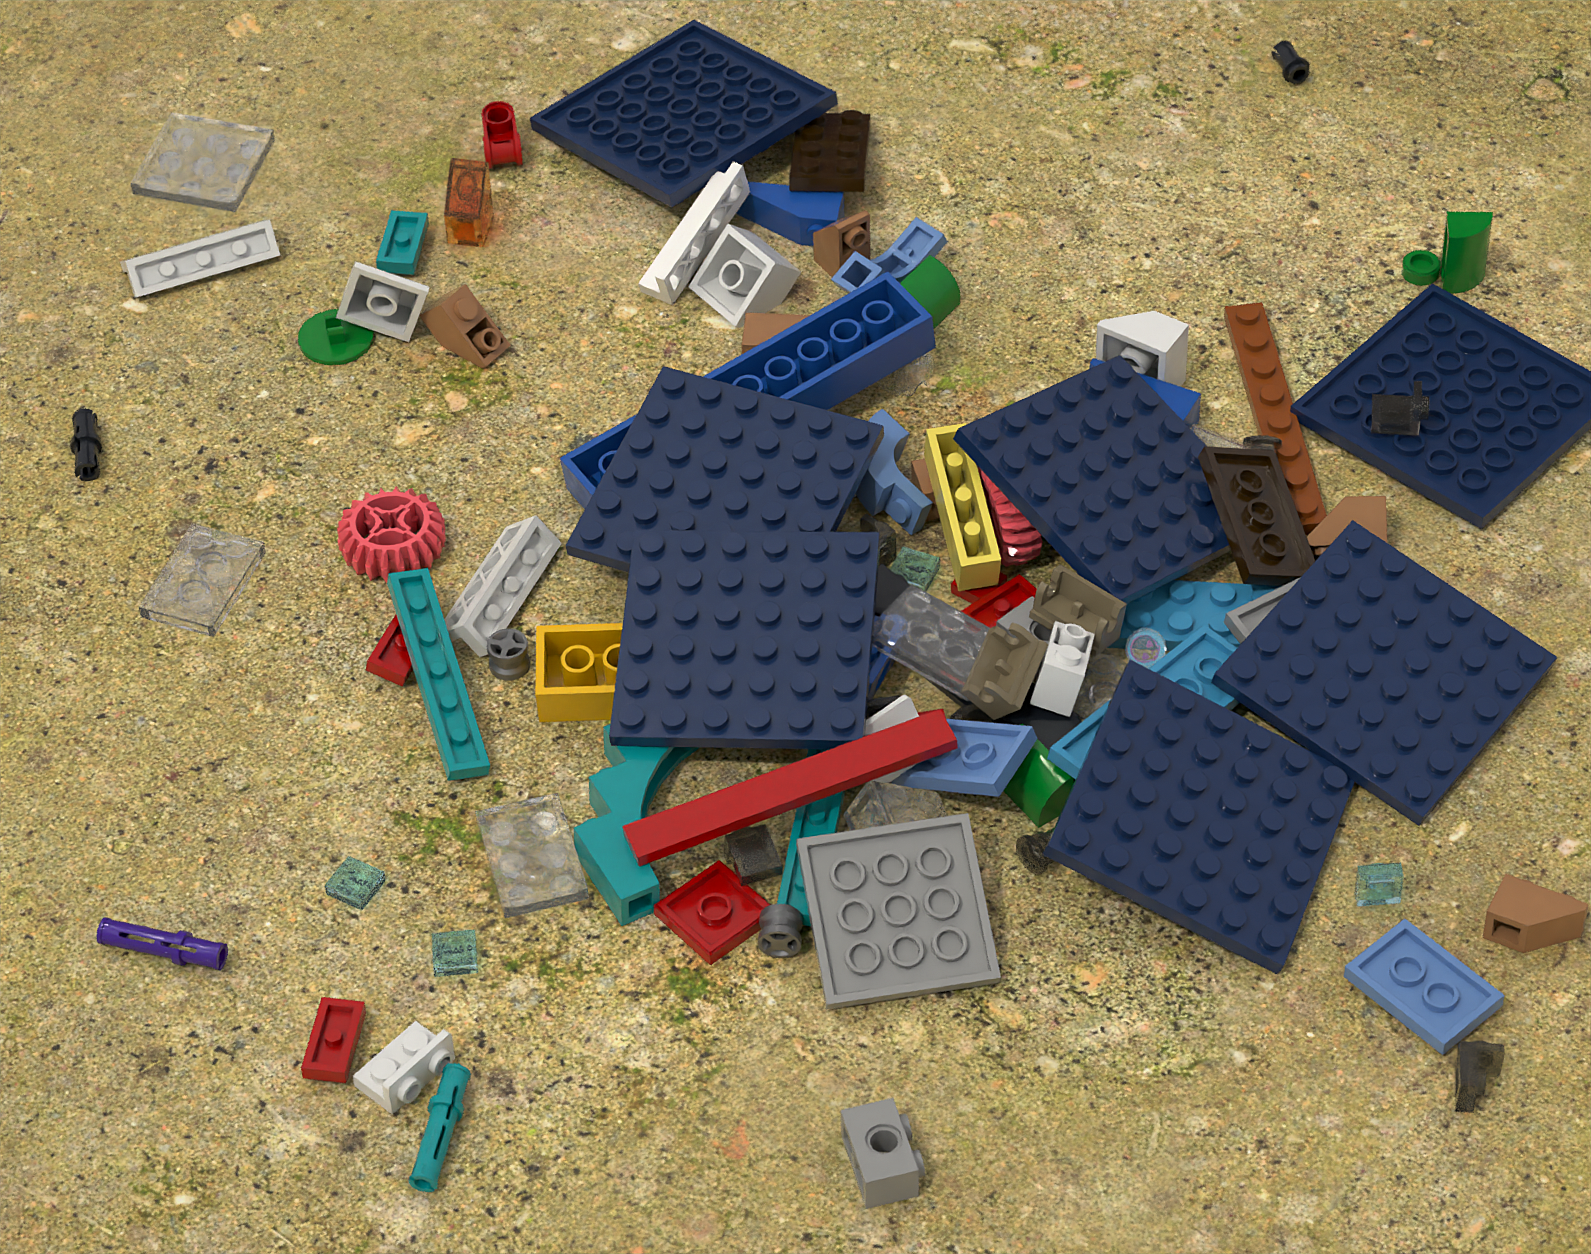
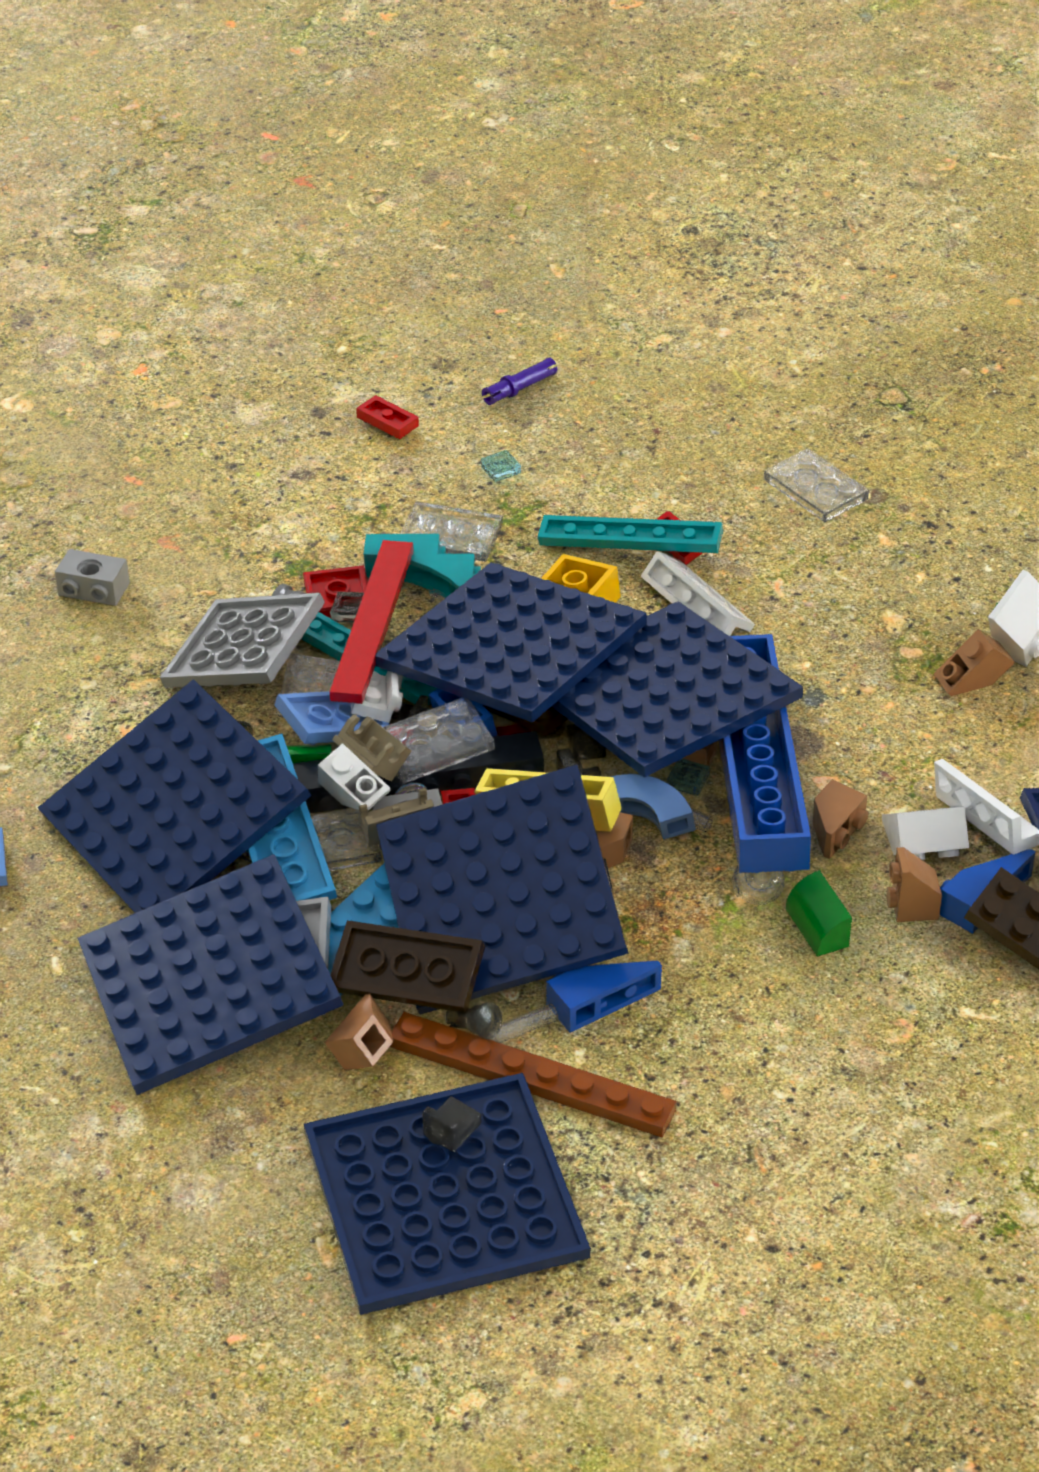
camera: 120 degrees right, 5 degrees down
black pin [70,408,102,481] -> none
coral gear [337,486,446,583] -> none
white bracket [353,1021,455,1115] -> none
teal pin [408,1063,471,1192] -> none
clear light blue tile [432,929,478,977] -> none
flat silver wheel [487,629,530,681] -> none
medium blue arch [831,217,948,294] -> none
white slope [1096,311,1189,387] -> none
clear tile [1125,628,1167,669] -> none
black pin [1271,41,1310,84] -> none
clear light blue plate [1354,862,1404,907] -> none
green tile [1401,250,1441,286] -> none
green brick [1440,211,1493,294] -> none

